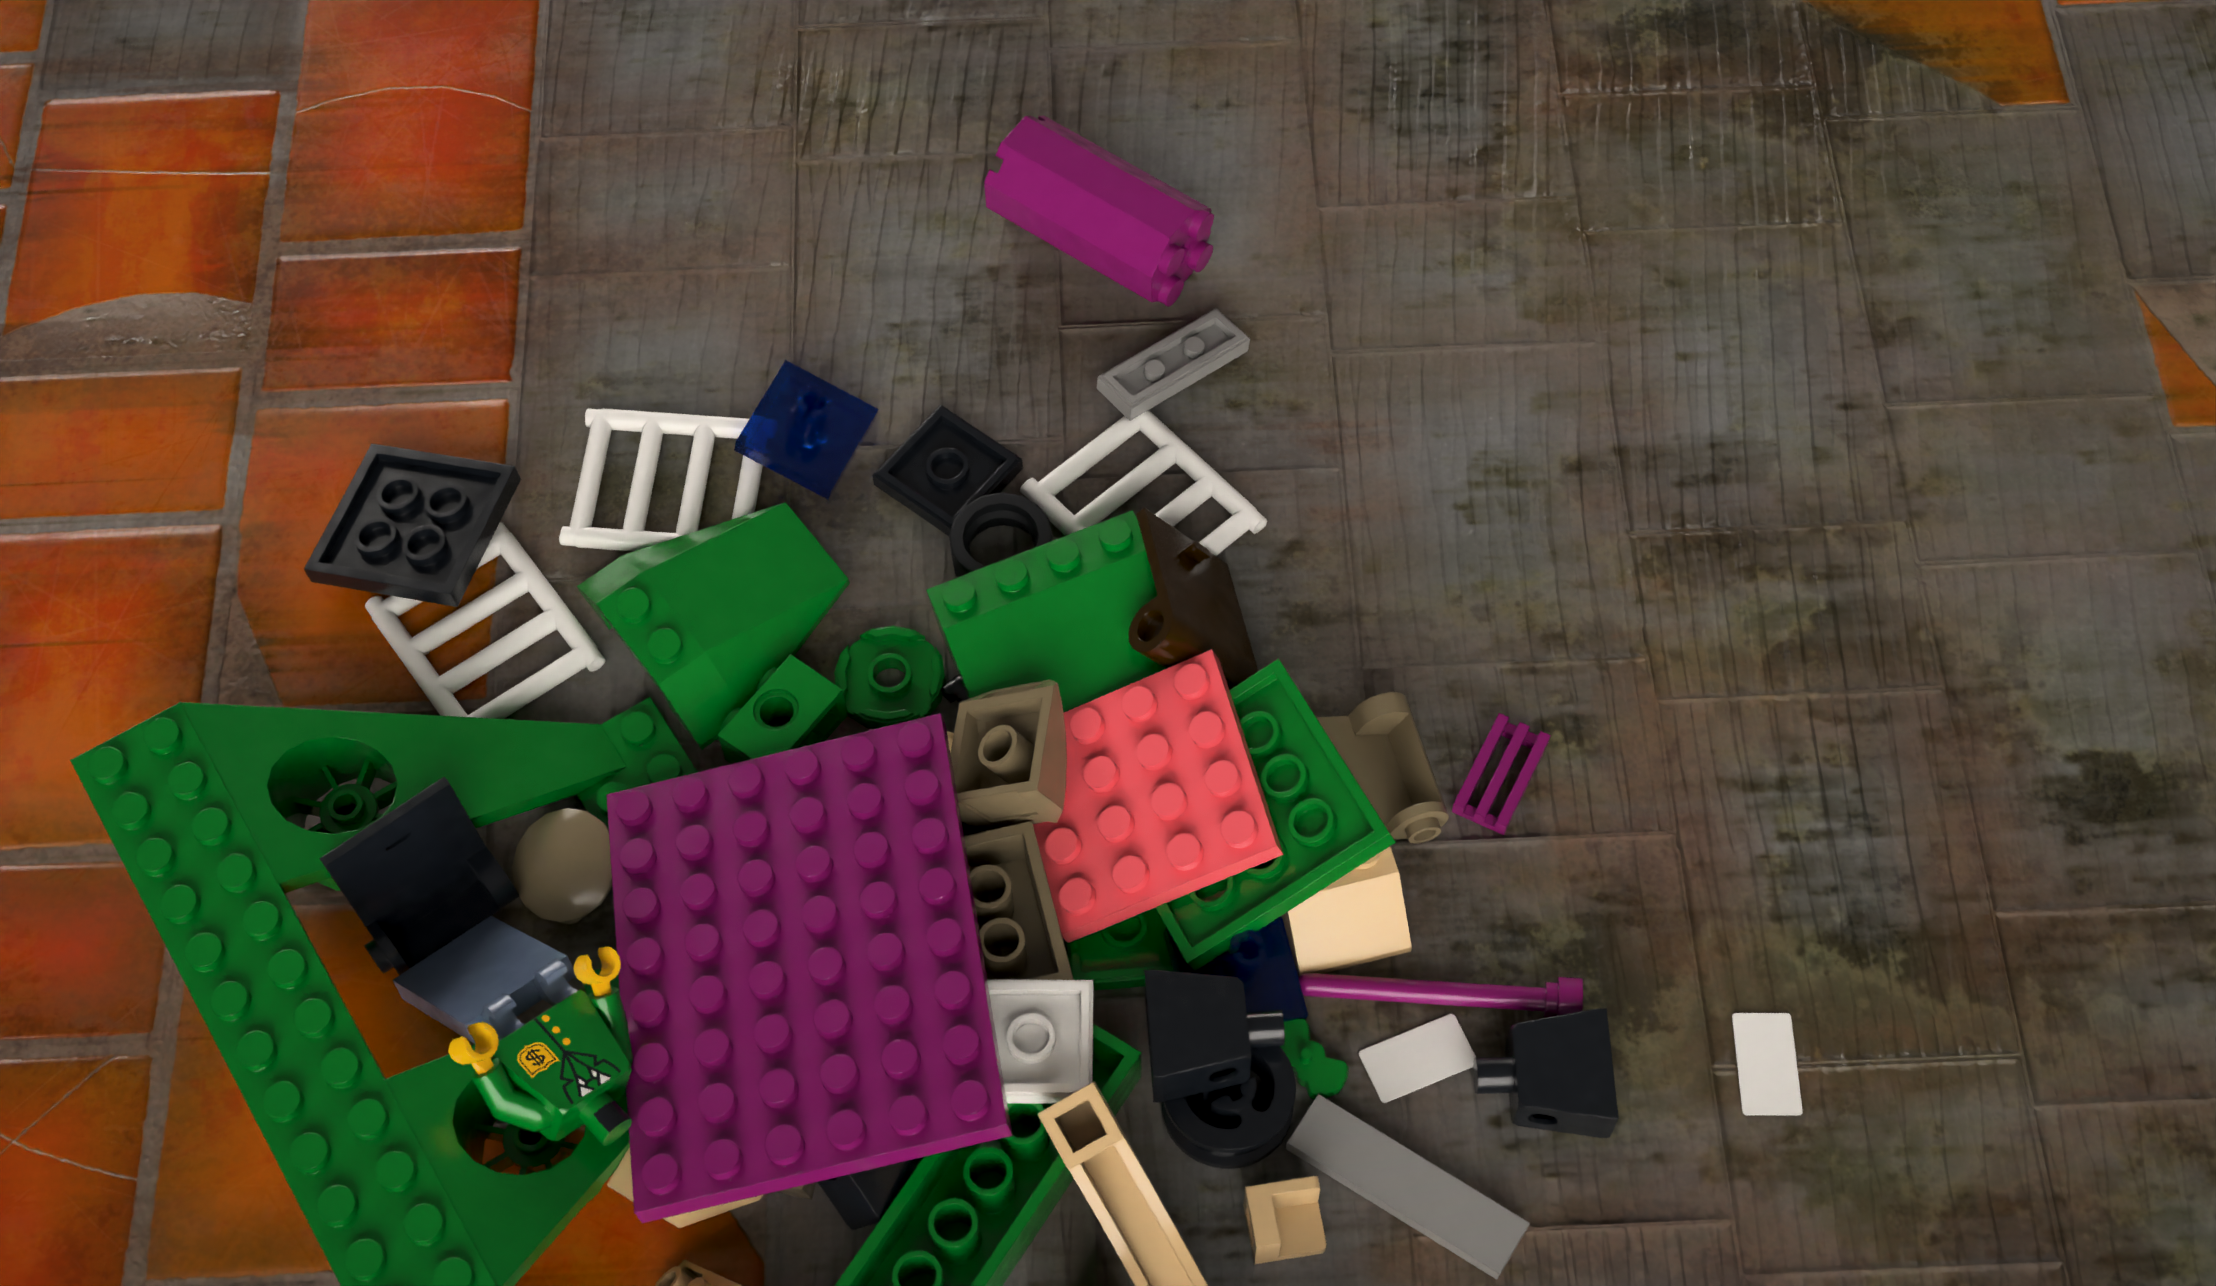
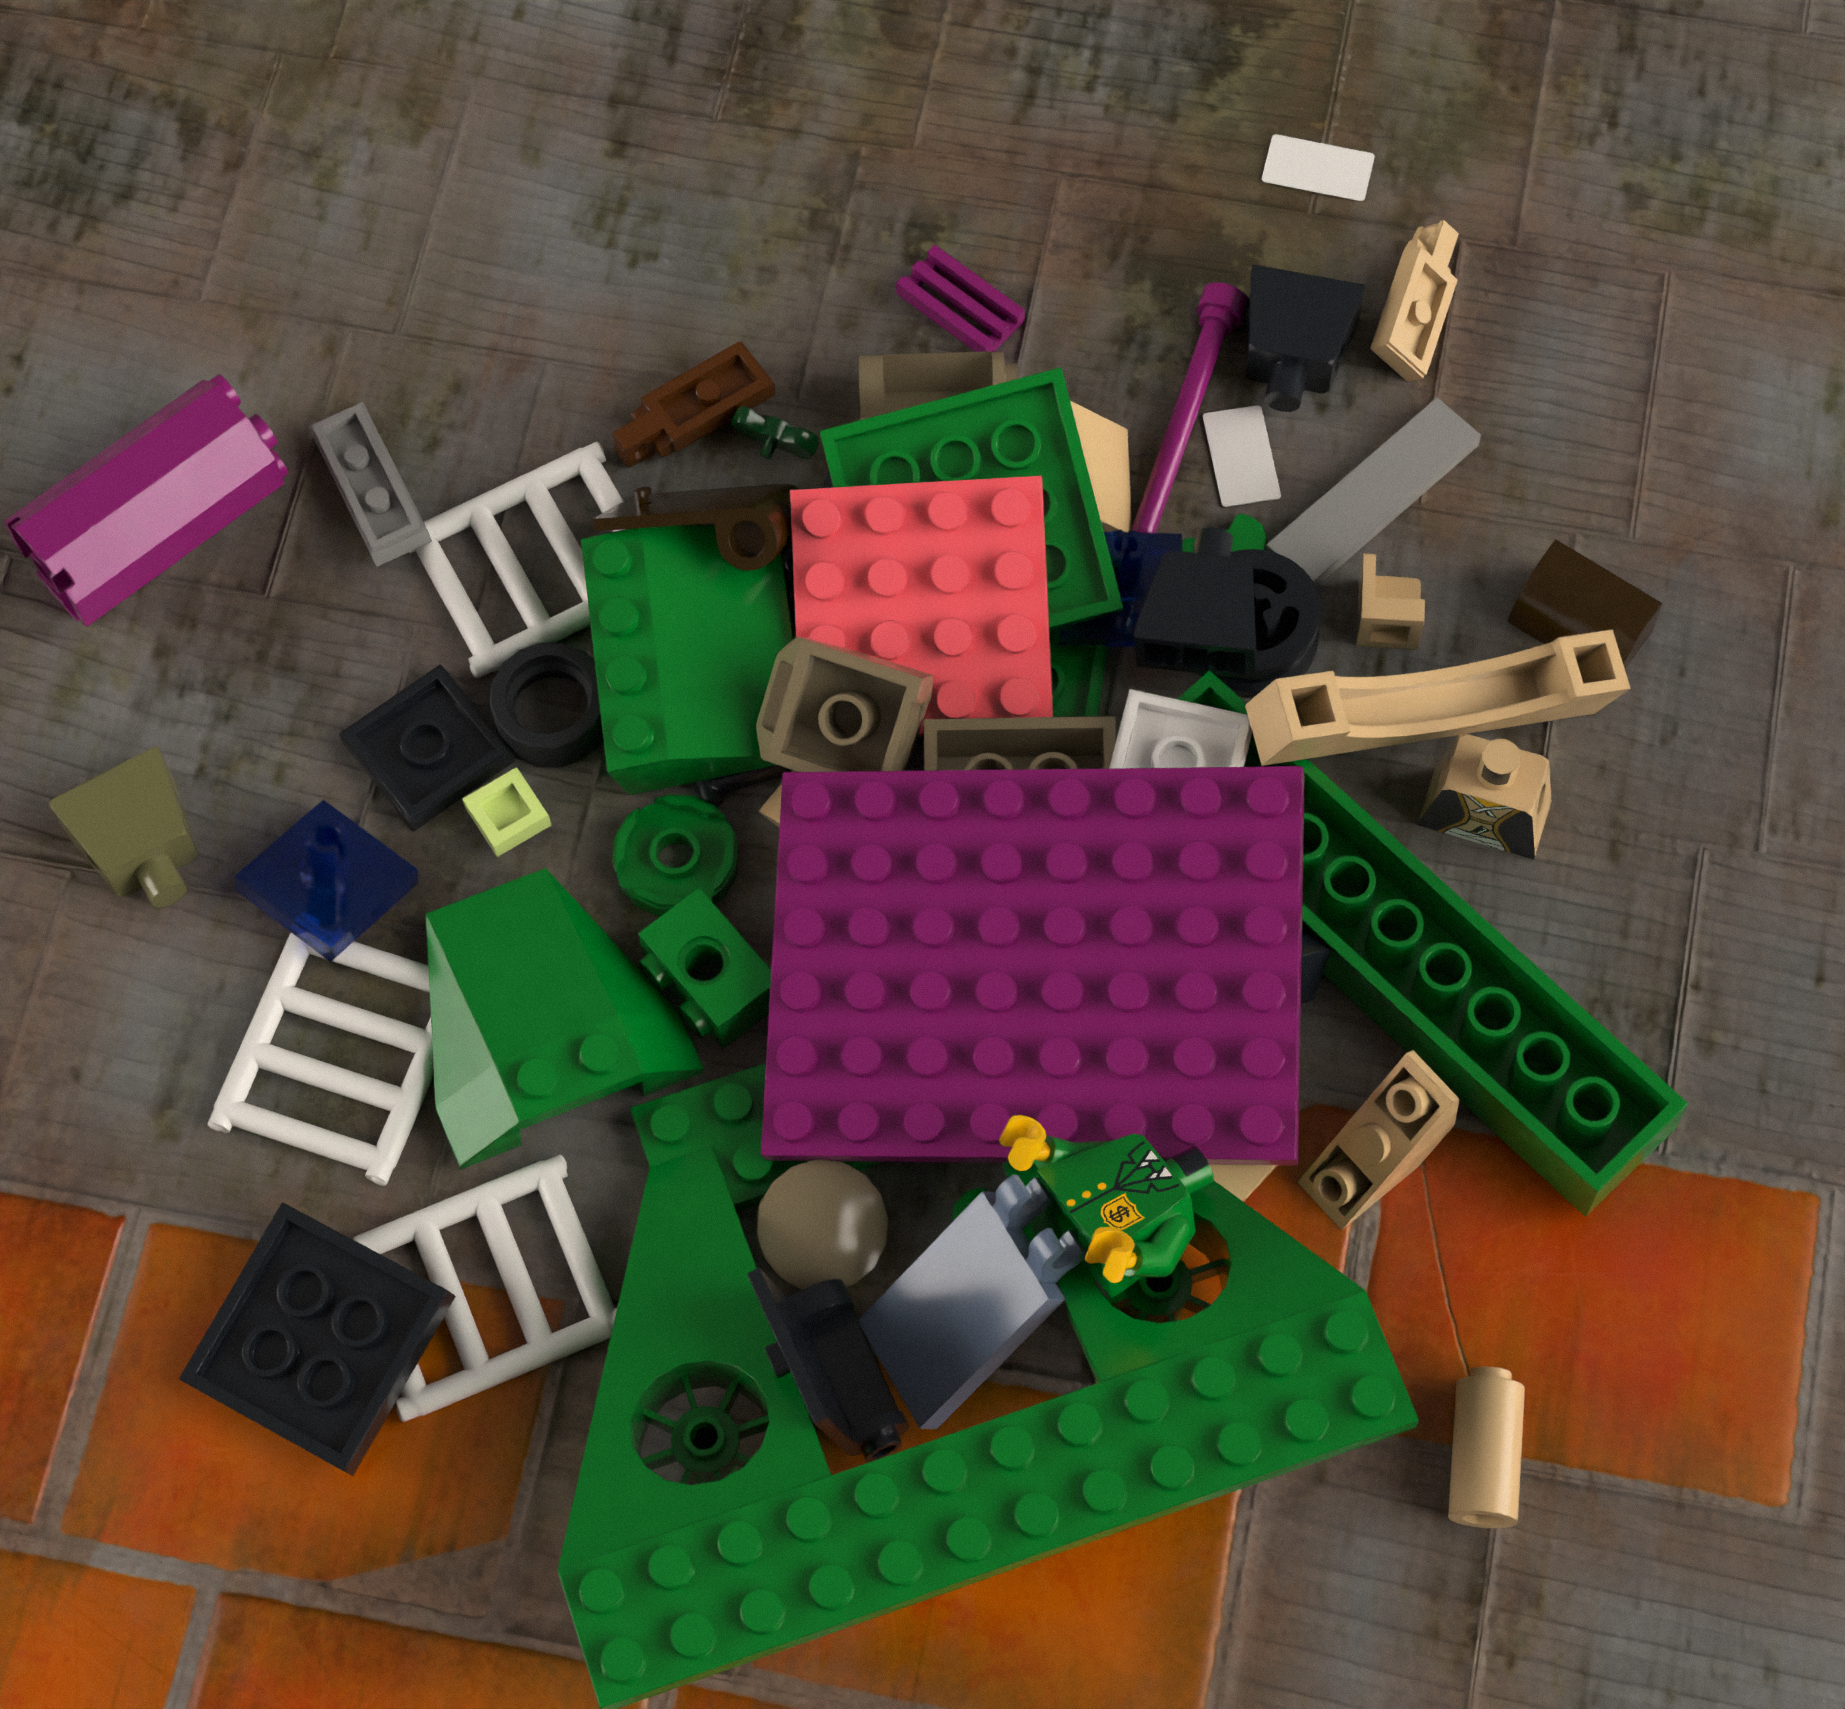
camera: 75 degrees left, 5 degrees up
none -> olive torso [48,745,198,908]
none -> yellowish green plate [462,767,552,857]
none -> reddish brown hinge [612,341,775,468]
none -> dark green piece [731,405,819,460]
none -> tan hinge [1370,220,1459,382]

